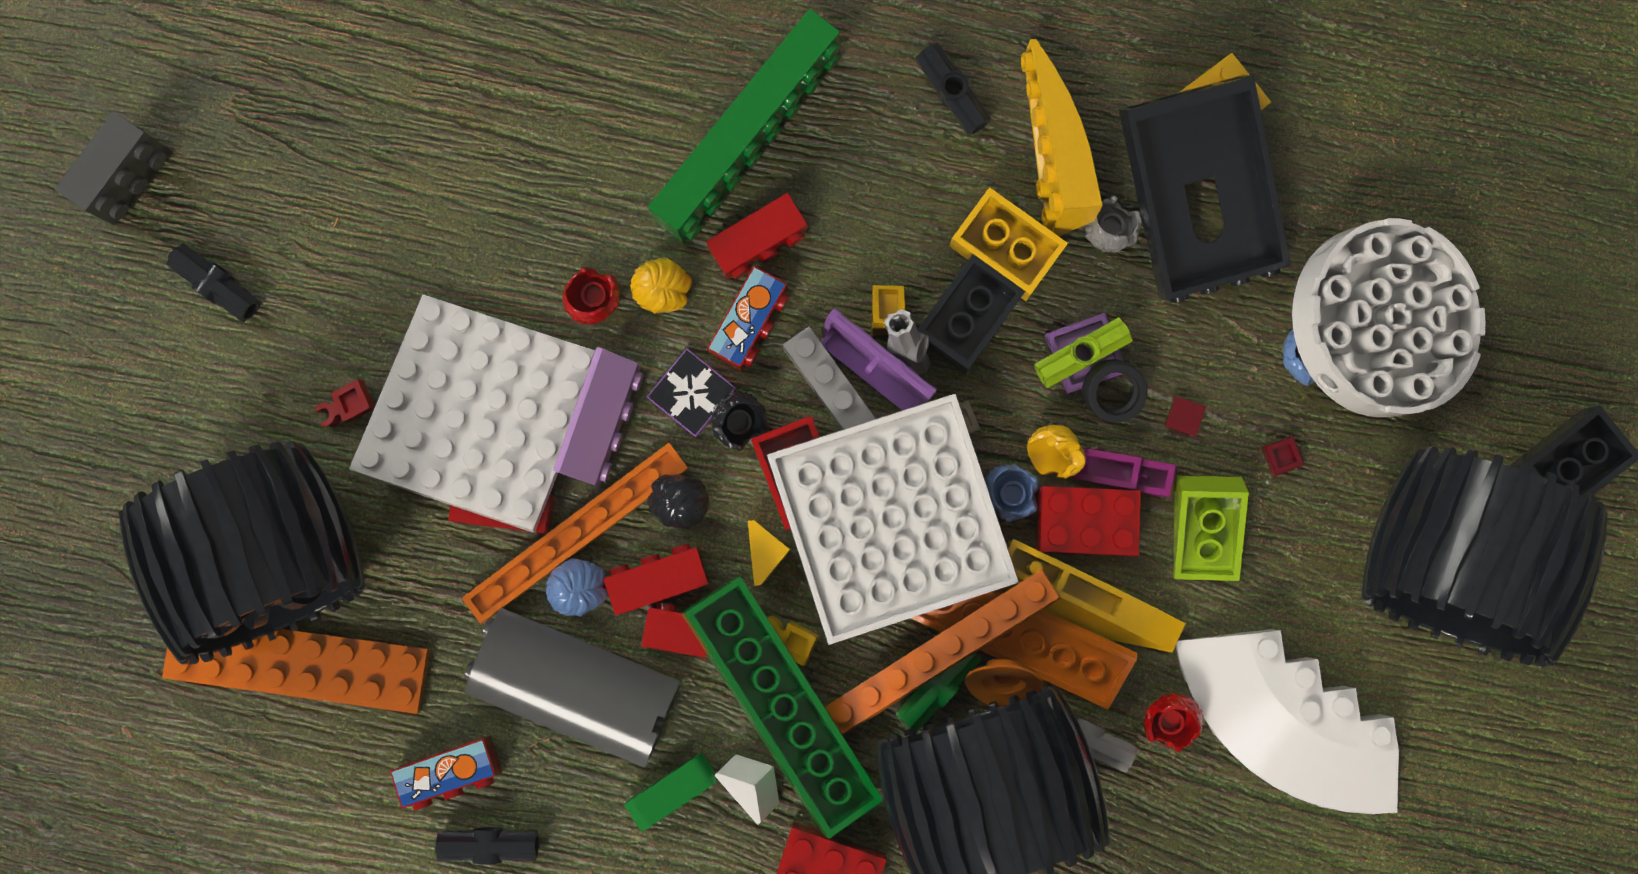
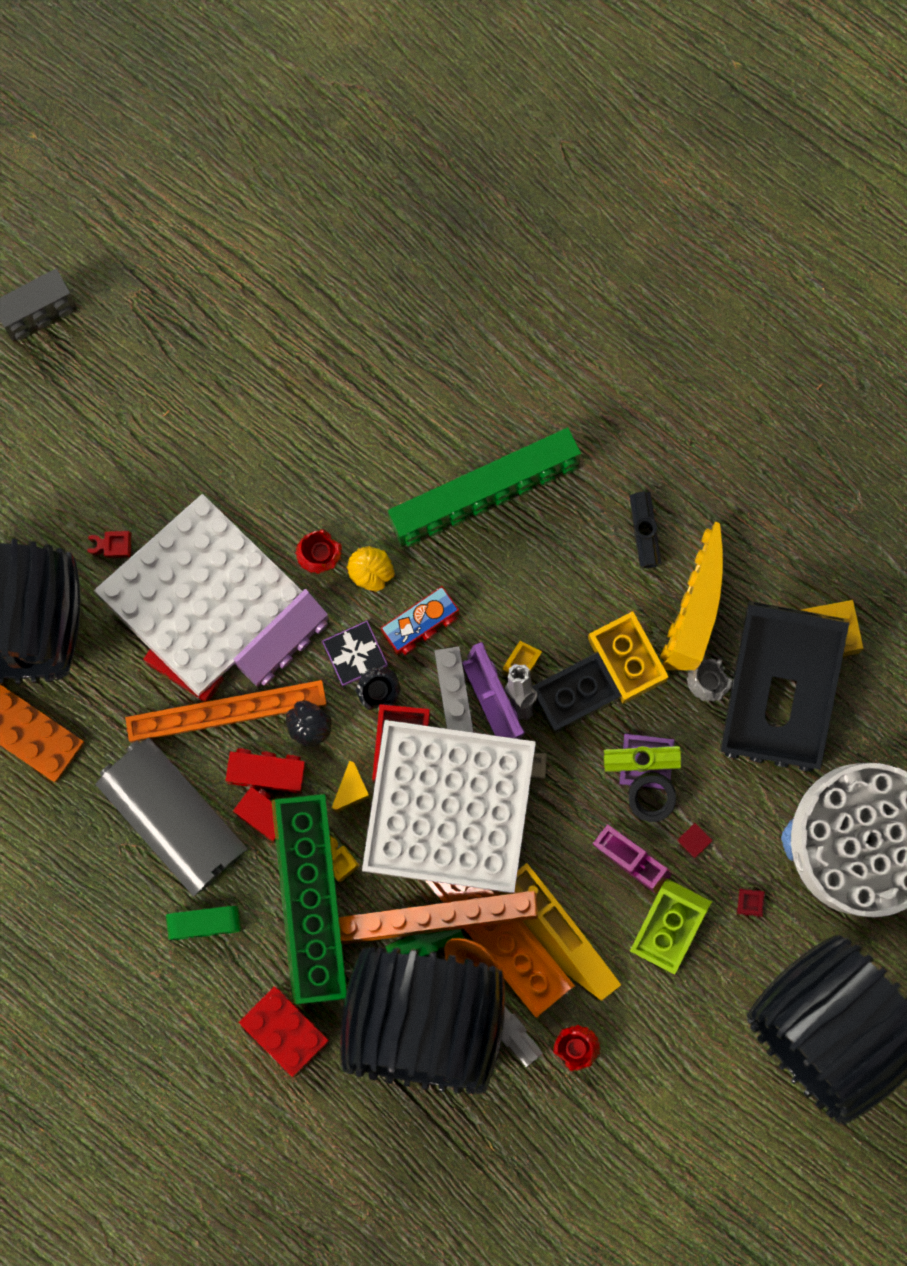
camera: 25 degrees right, 5 degrees down
black piece [166,243,261,322] -> none
brick [390,735,502,811] -> none
black piece [435,827,539,865] -> none
medium blue hair [546,558,607,616] -> none
red brick [705,193,808,280] -> none
white slope [714,754,779,825] -> none
medium blue hair [985,464,1039,522] -> none
yellow hair [1027,425,1086,479] -> none
red brick [1036,486,1141,557] -> none
white brick [1176,629,1399,814] -> none

